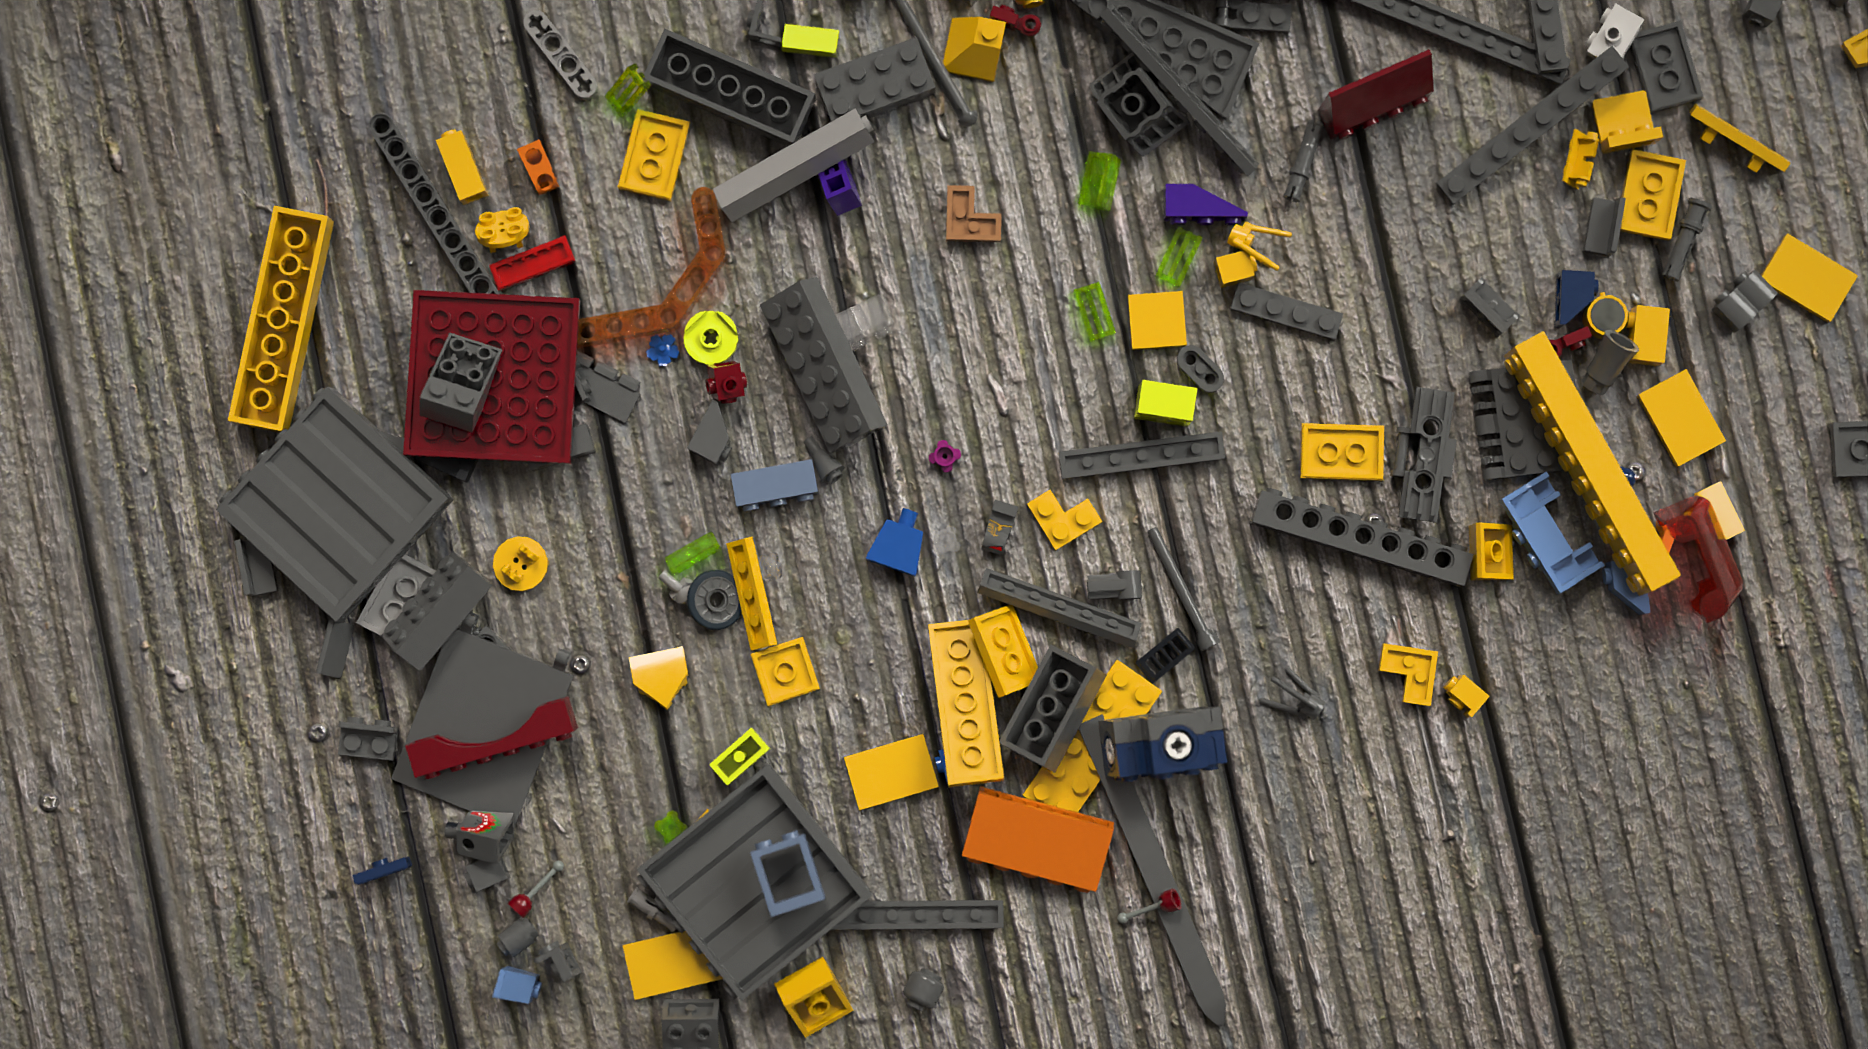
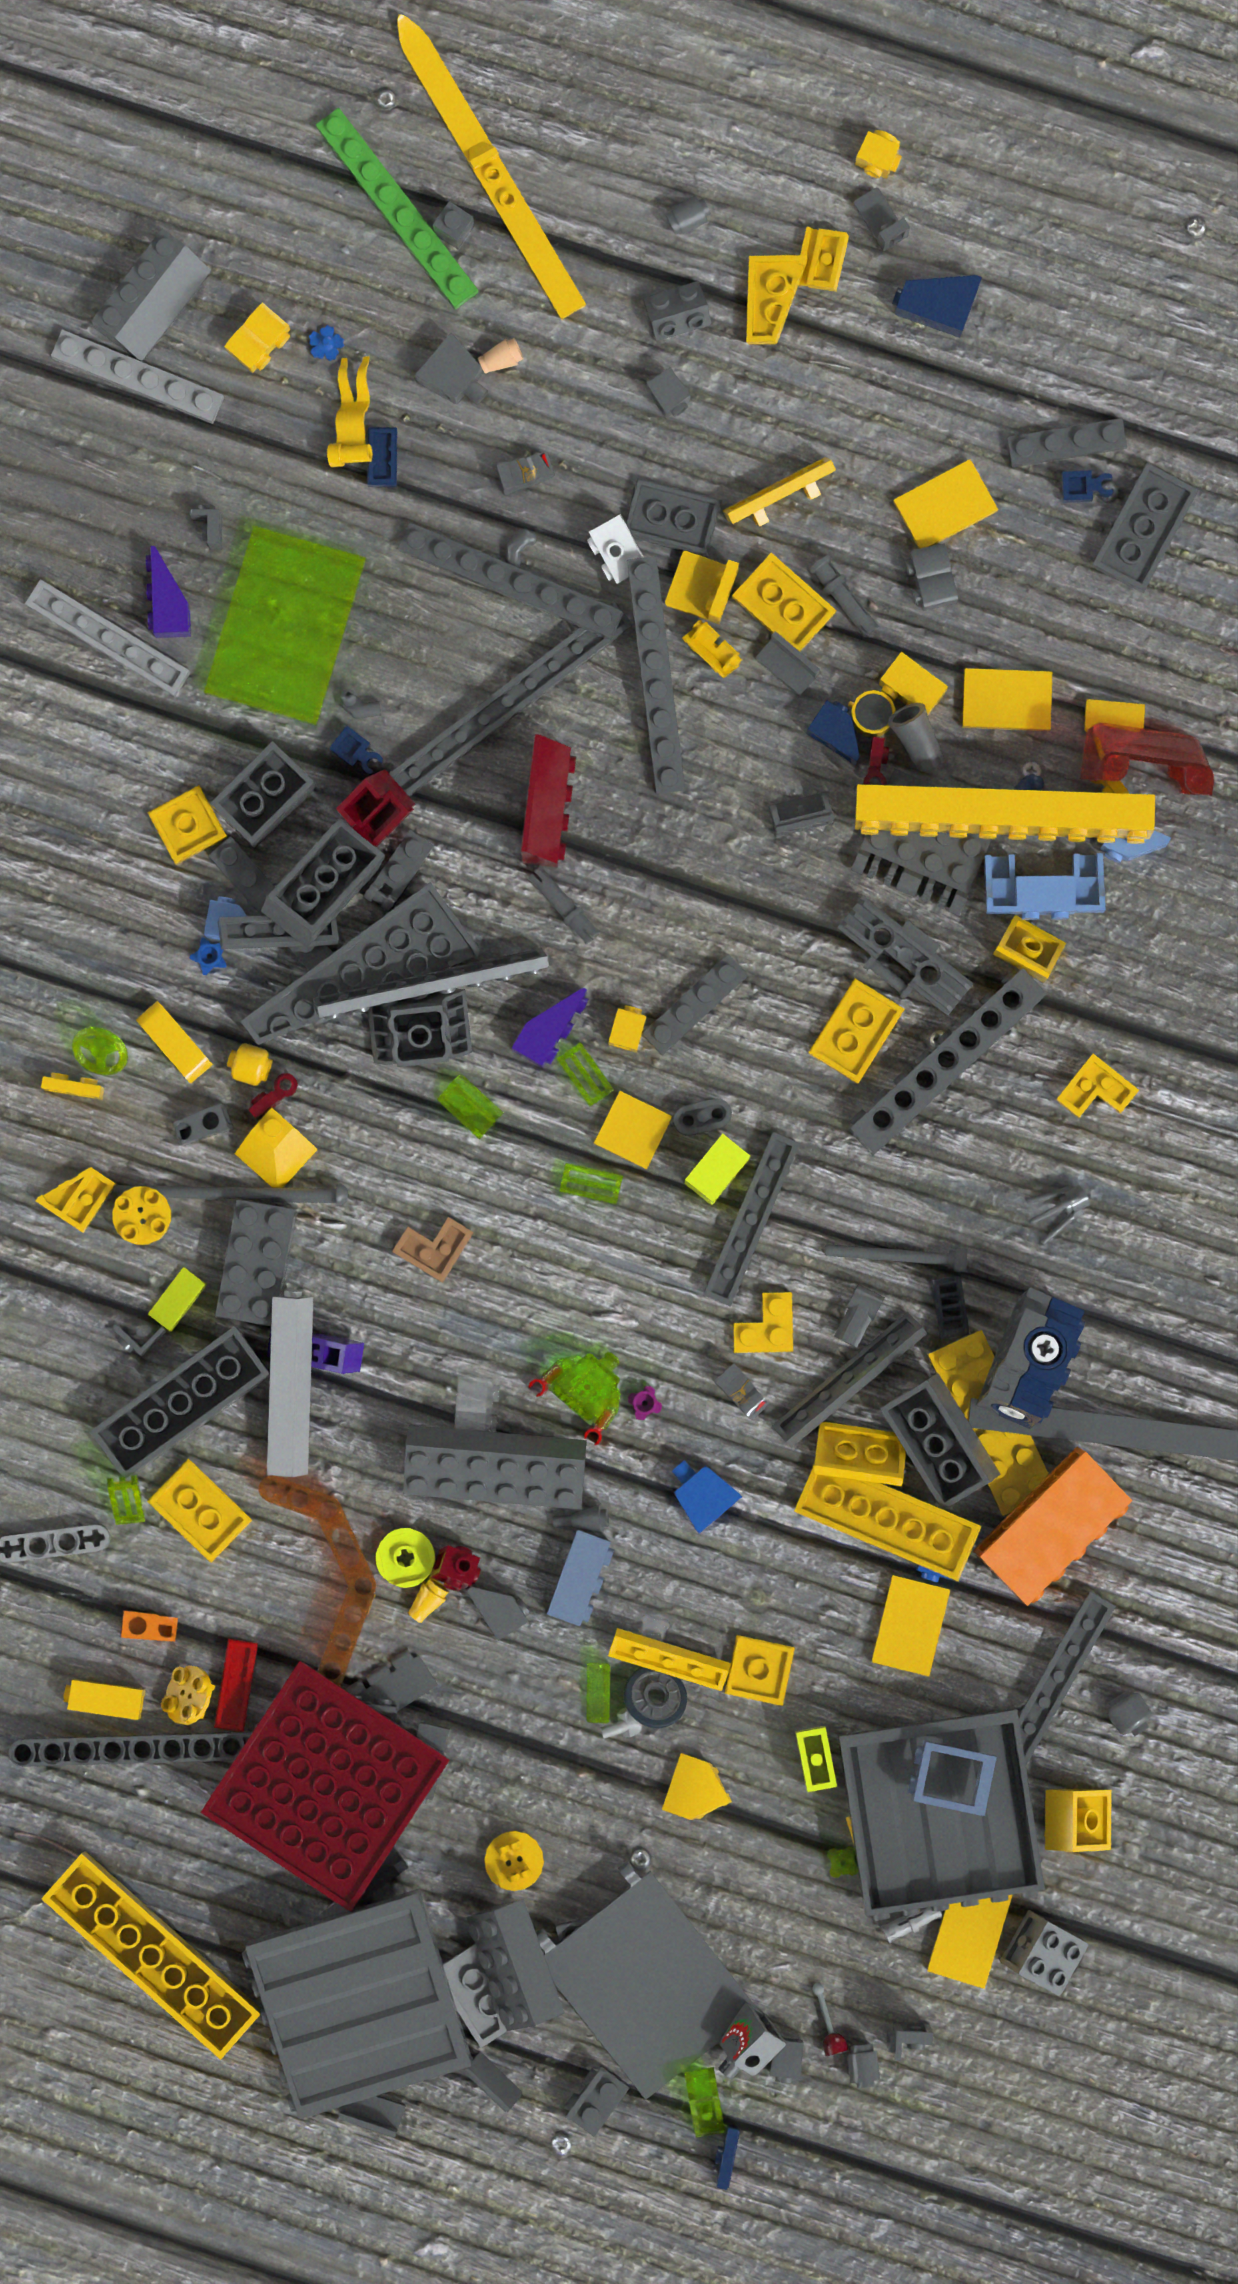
camera: 55 degrees left, 0 degrees up
dark red arch [405,696,578,780] -> none
dark grey slope [420,333,502,433] -> none
medium blue slope [493,966,542,1004] -> none
blue plant [646,334,680,367] -> none
clear plate [930,526,960,556] -> none
hinge [1117,888,1182,924] -> none
yellow plant [1227,221,1292,271] -> none
yellow brick [1443,675,1489,718] -> none
none -> yellow cone [407,1577,449,1623]
none -> clear neon green torso [529,1352,620,1445]
none -> clear neon green slope [684,2067,725,2138]

